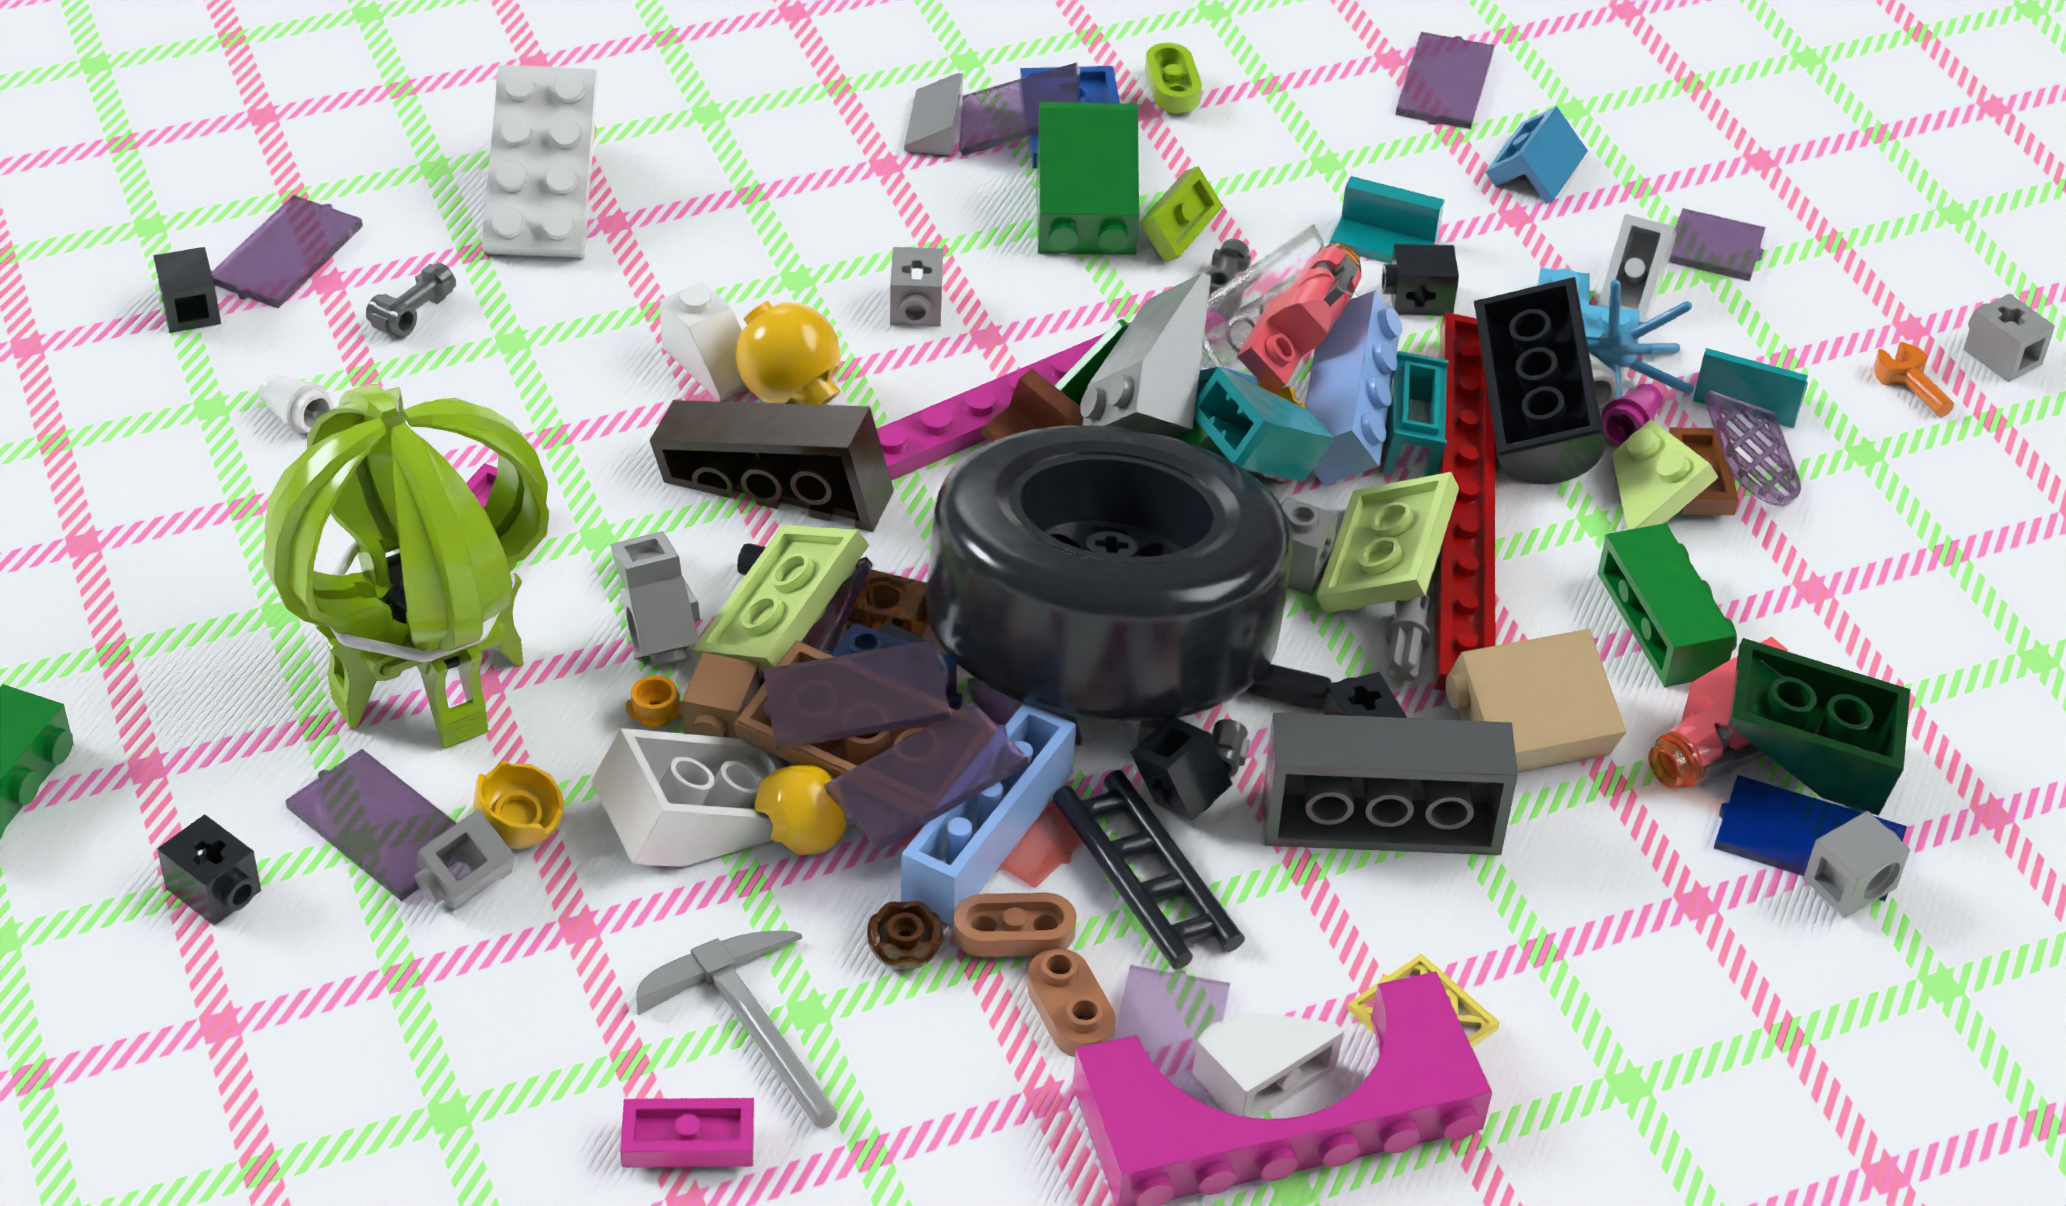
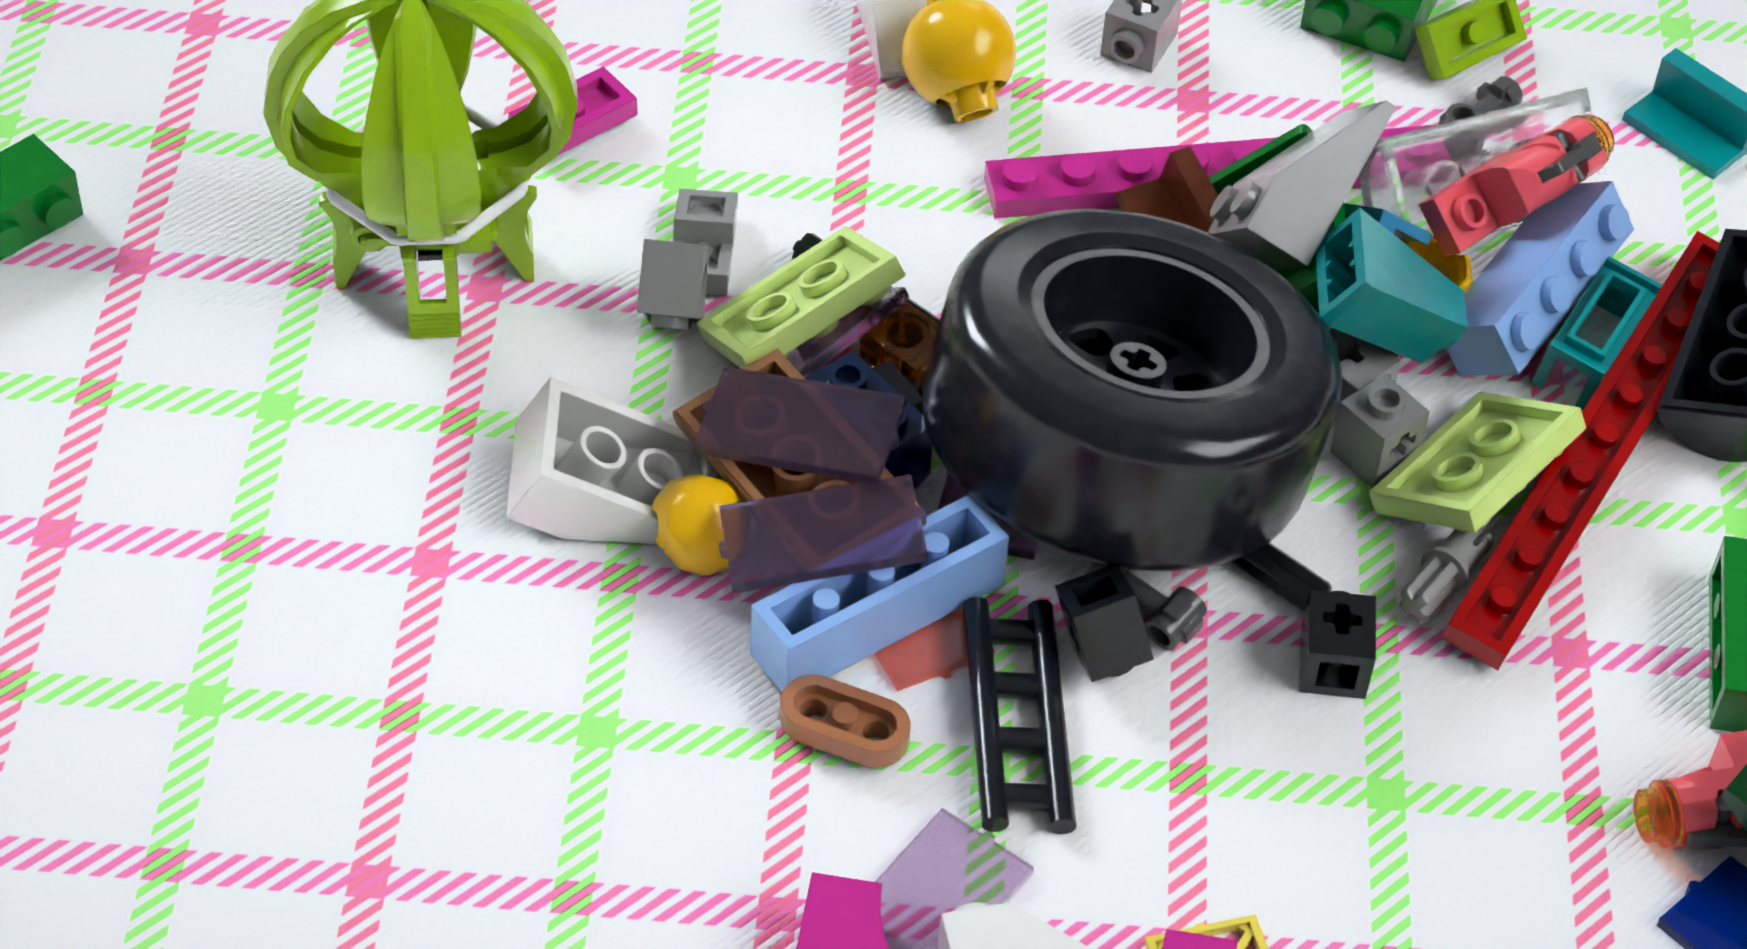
camera: 25 degrees right, 5 degrees up
black brick [157,814,262,926] -> none
clear purple piece [285,749,457,902] -> none
light grey brick [414,809,515,911] -> none
yellow hair [473,760,564,849] -> none
dark pink plate [620,1098,755,1168] -> none
light orange plate [626,675,682,729] -> none
light grey piece [636,931,838,1129] -> none
dark brown wedge [649,400,894,532] -> none
medium nougat brick [682,652,760,739] -> none
reddish brown plate [867,901,944,970] -> none
nougat plate [1027,948,1116,1058] -> none
dark grey brick [1263,713,1518,855] -> none
black brick [1381,244,1459,316] -> none
tan brick [1446,628,1627,773] -> none

